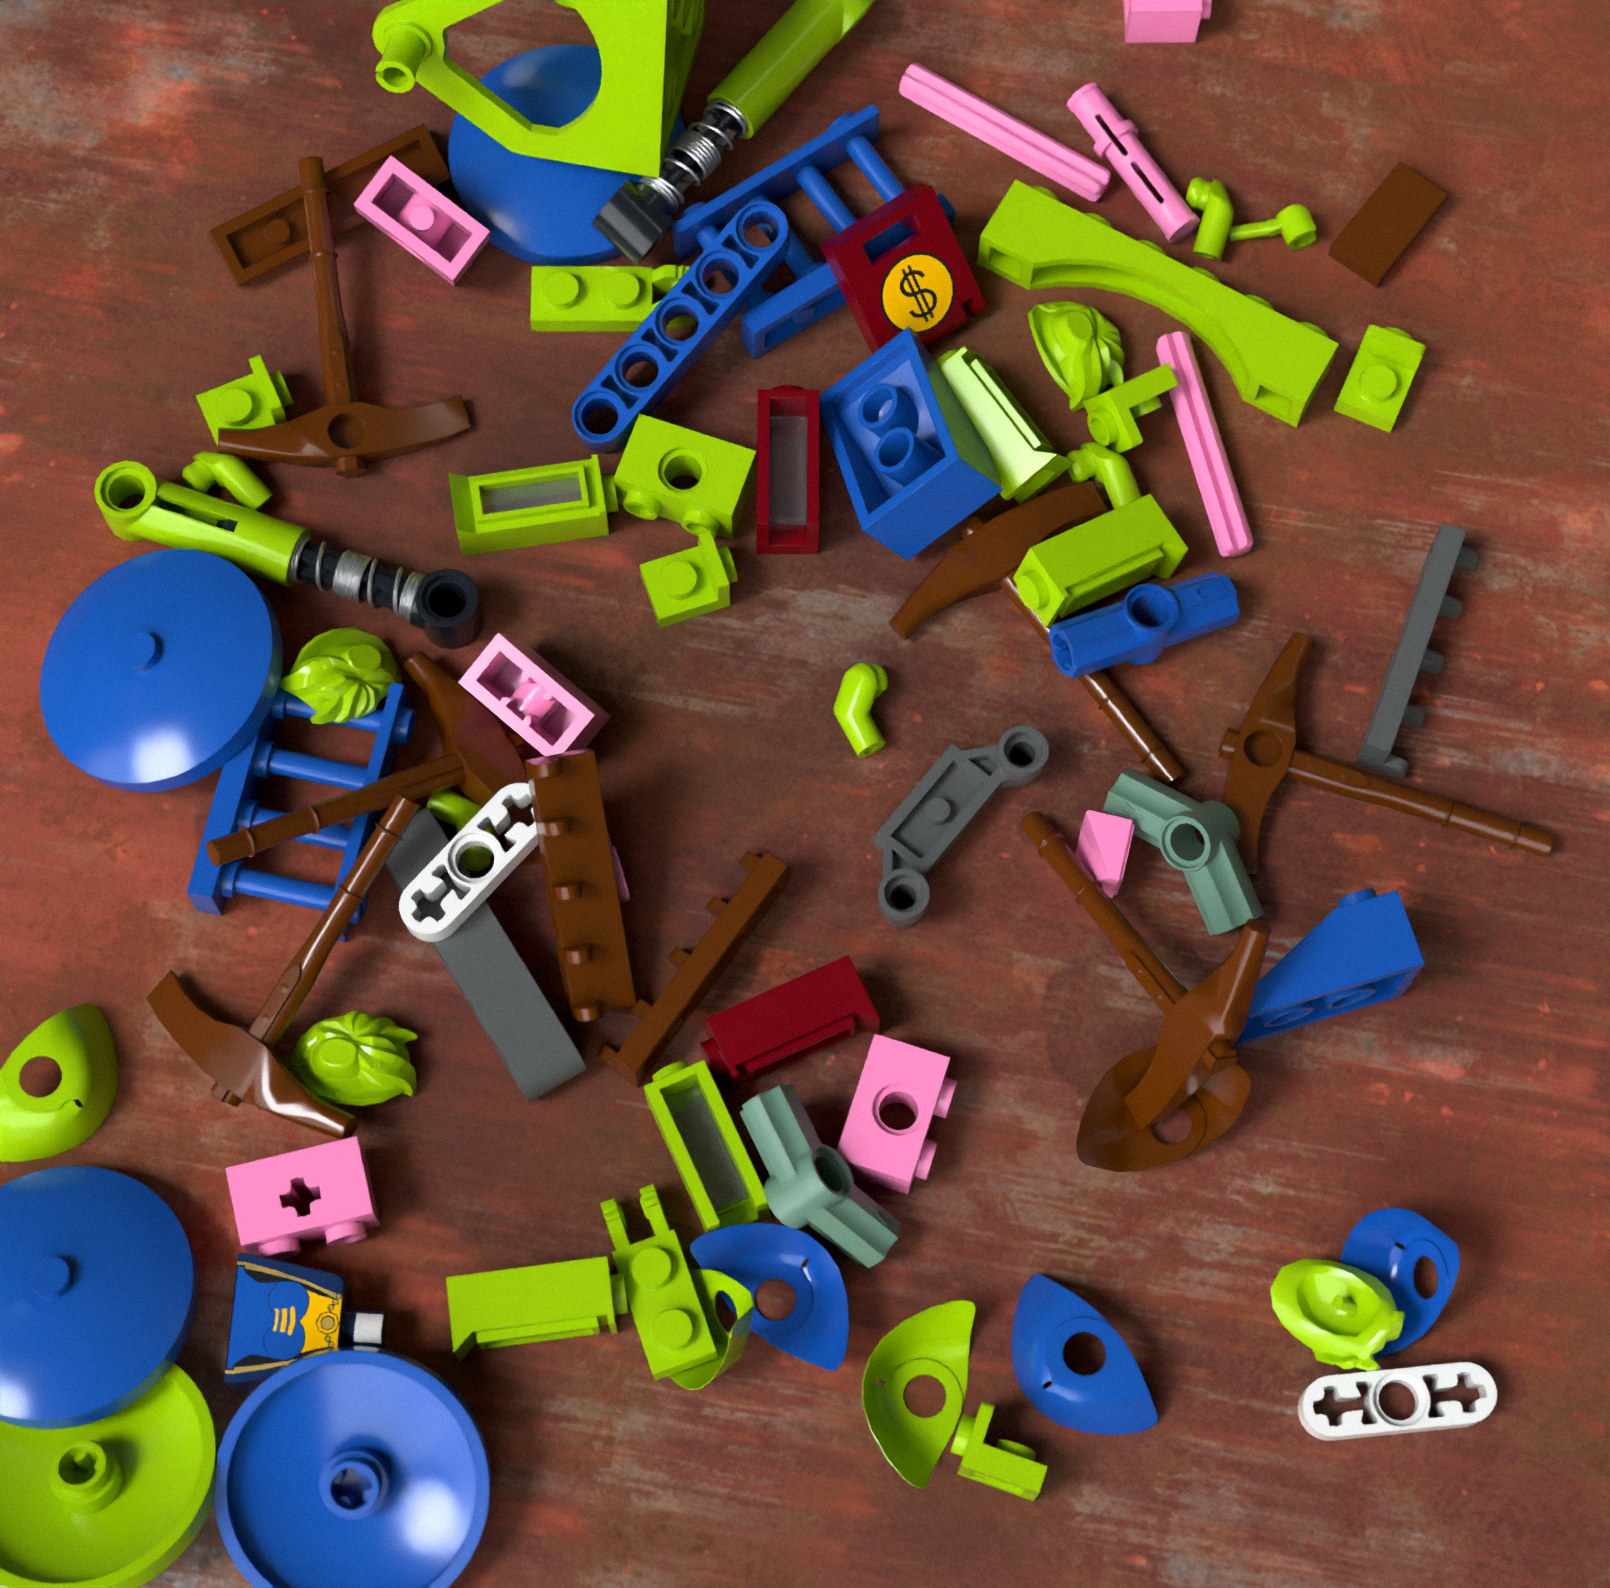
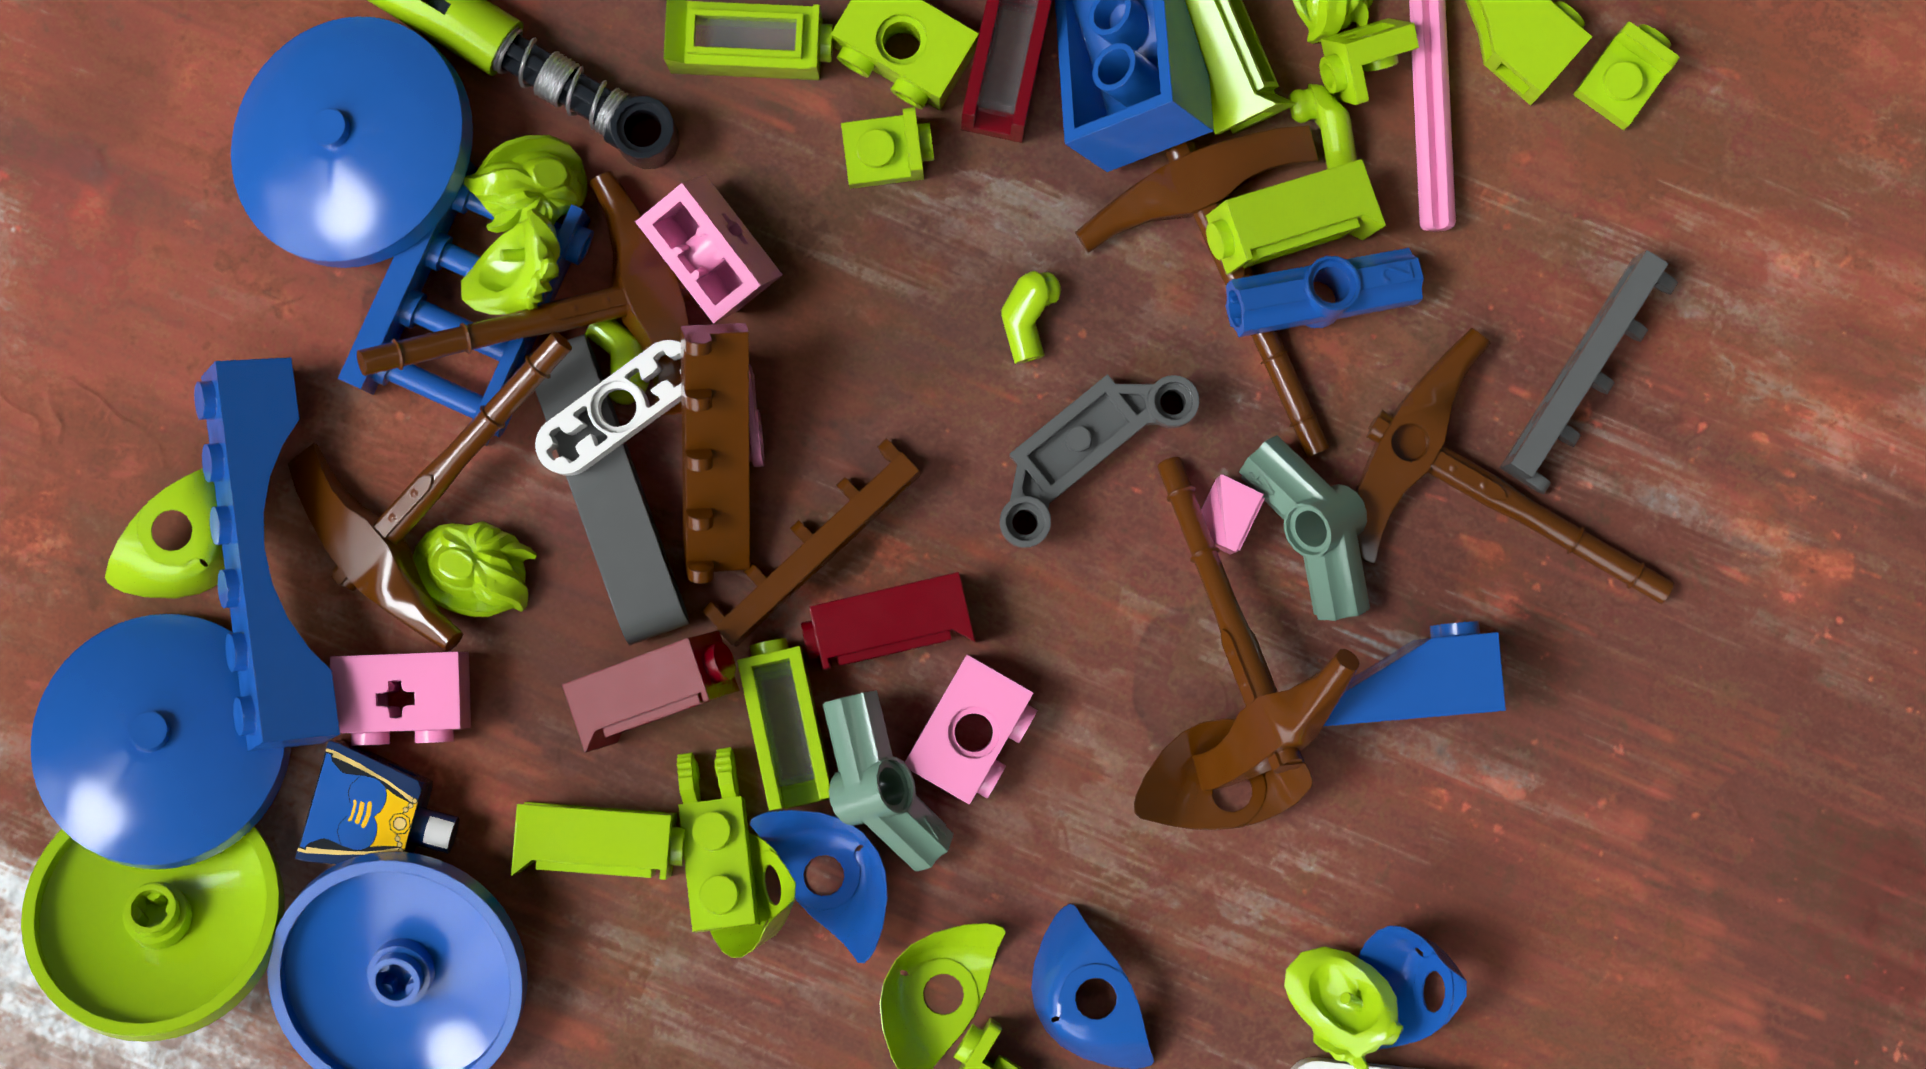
camera: 15 degrees right, 15 degrees up
none -> blue arch [194,357,340,751]
none -> lime hat [461,208,561,315]
none -> window [562,630,740,753]

